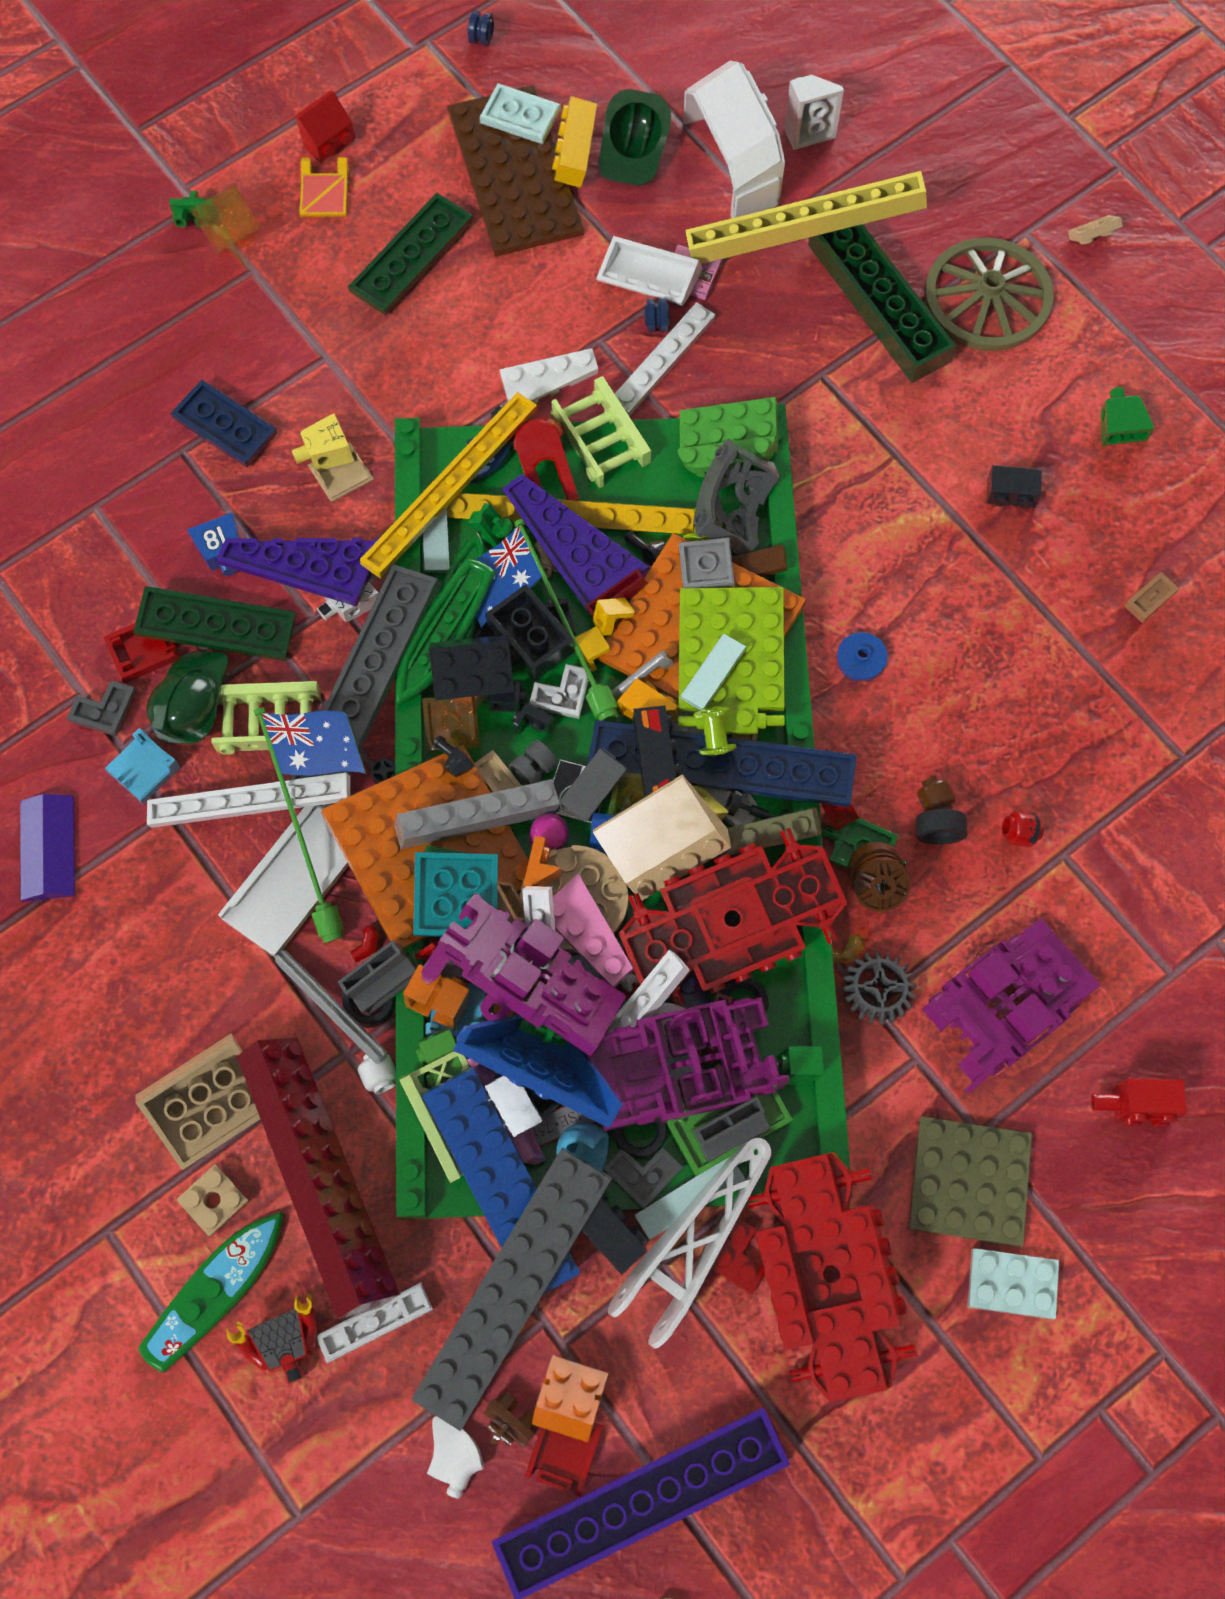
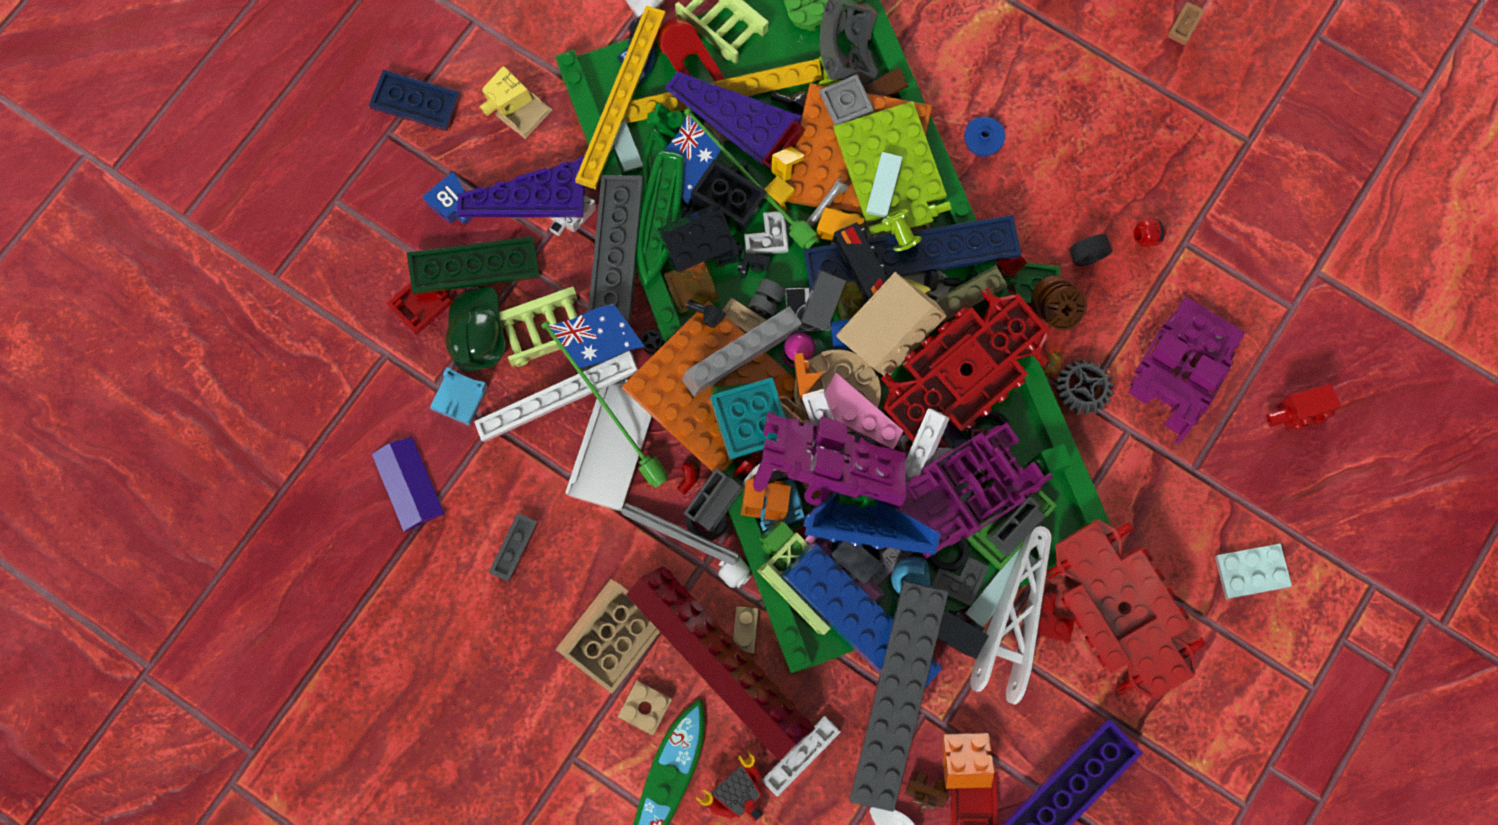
camera: 20 degrees left, 5 degrees up
dark grey plate [67,681,137,737] -> none
olive plate [908,1116,1032,1247] -> none
reddish brown head [917,776,956,812] -> none
none -> dark grey plate [489,513,538,583]
none -> tan plate [733,606,758,654]

